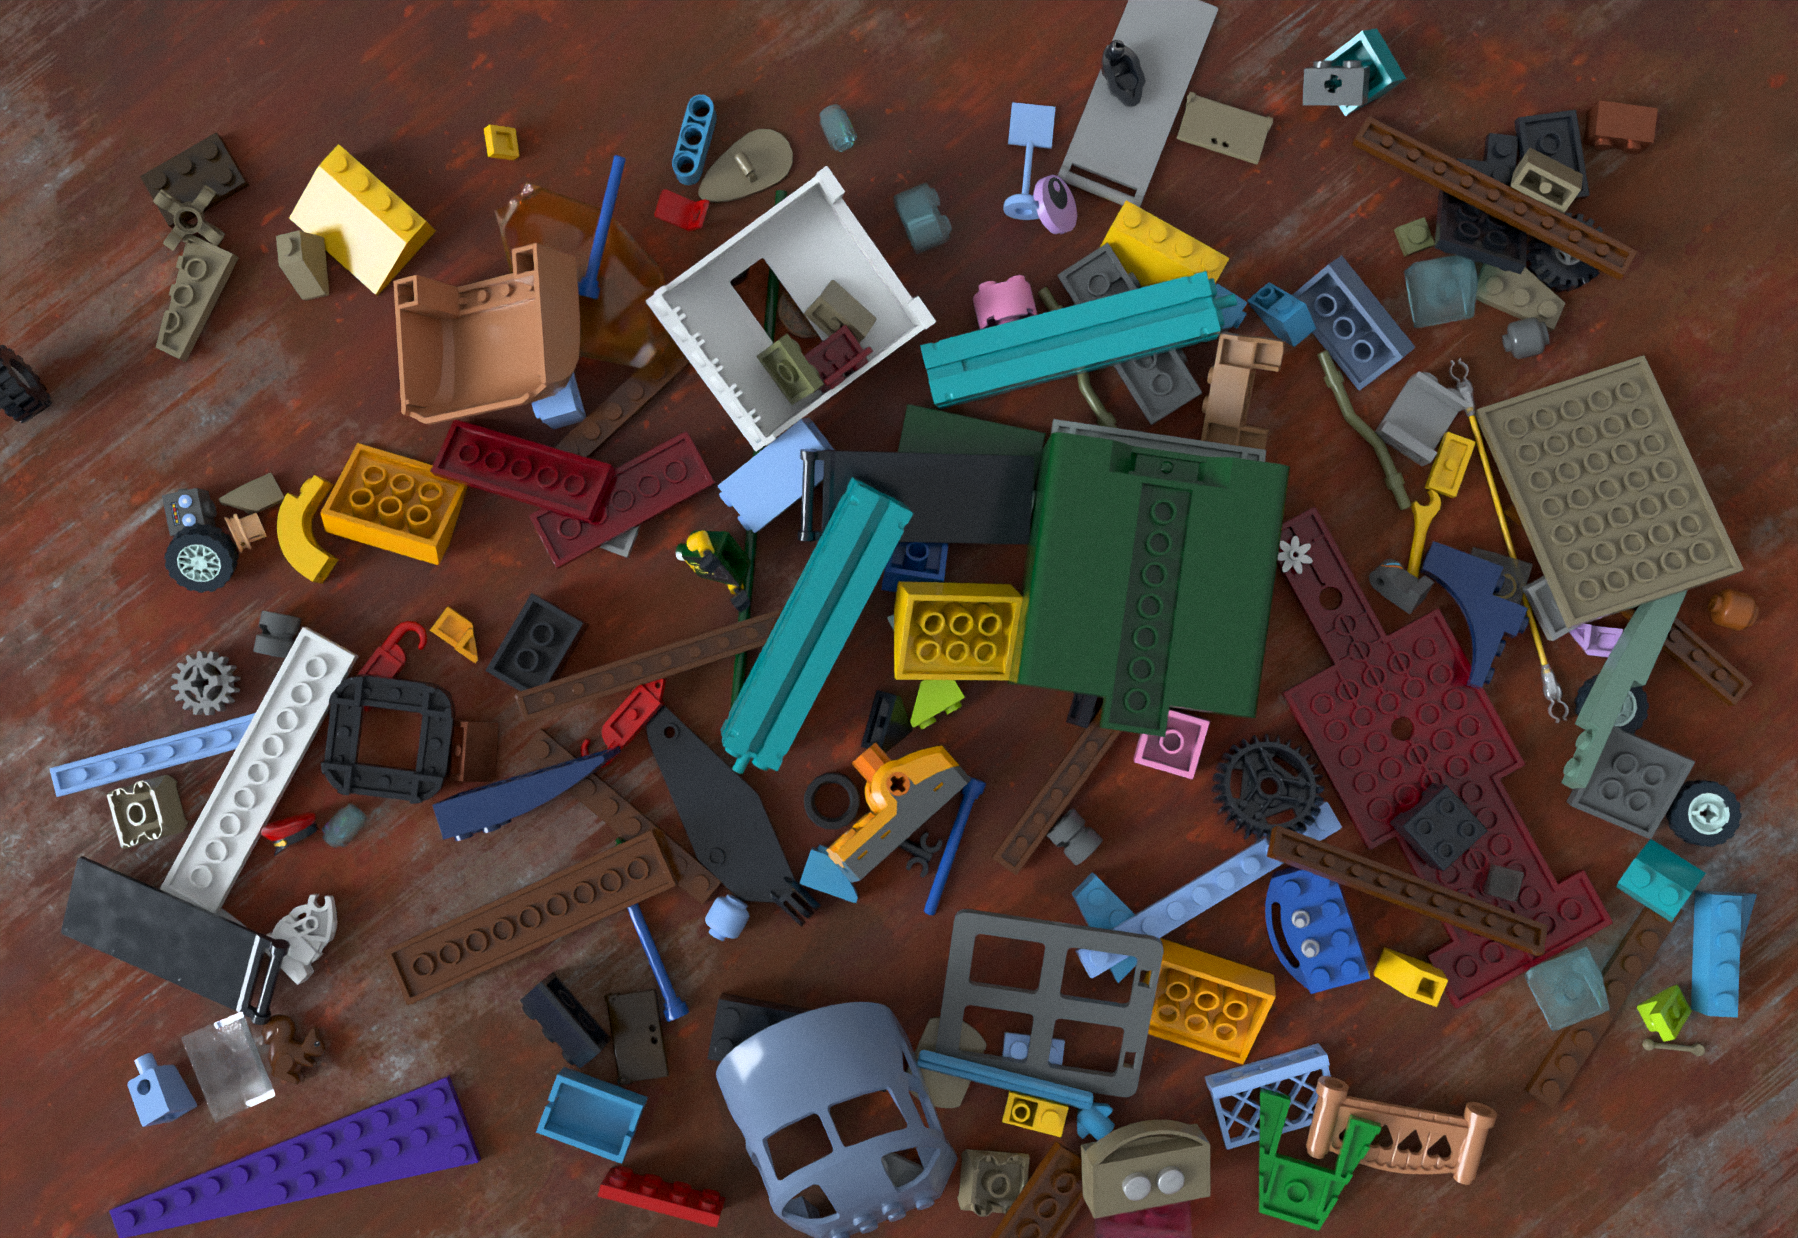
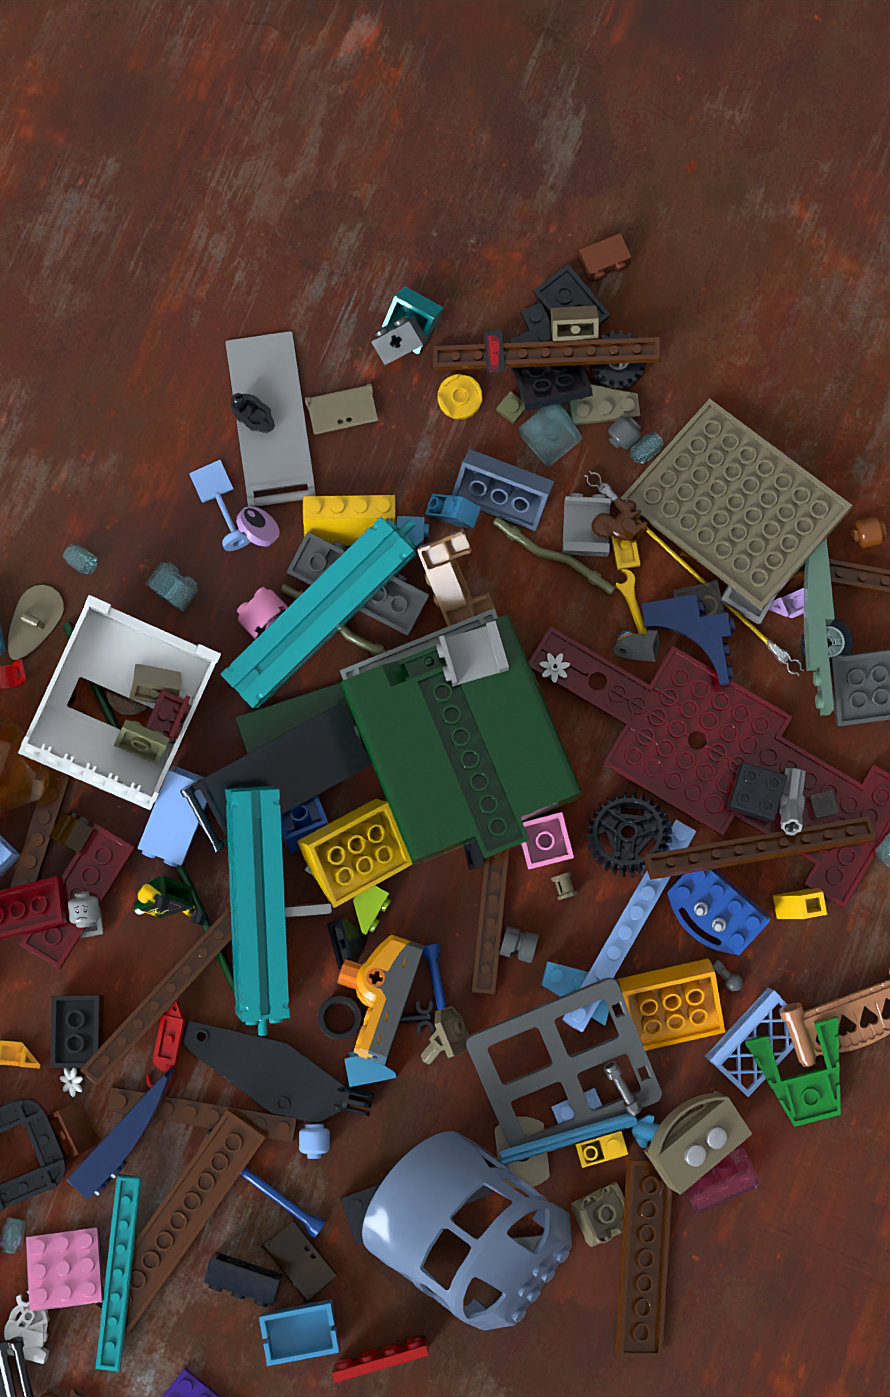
camera: 25 degrees left, 5 degrees down
none -> bright pink plate [26,1228,103,1312]
none -> dark brown brick [48,811,93,853]
none -> white plant [60,1068,83,1097]
none -> light grey head [68,892,100,927]
none -> teal tile [95,1174,142,1372]
none -> light grey tile [285,902,332,917]
none -> dark tan piece [421,1006,469,1064]
none -> light grey panel [436,621,509,686]
none -> yellow tile [438,374,482,419]
none -> sticker [484,330,505,372]
none -> dark tan bush [551,872,578,900]
none -> reddish brown animal [591,499,648,543]
none -> flat silver bar [603,1061,642,1116]
none -> clear light blue brick [630,432,664,464]
none -> dark grey arm [712,960,743,991]
none -> light grey piece [777,768,805,835]

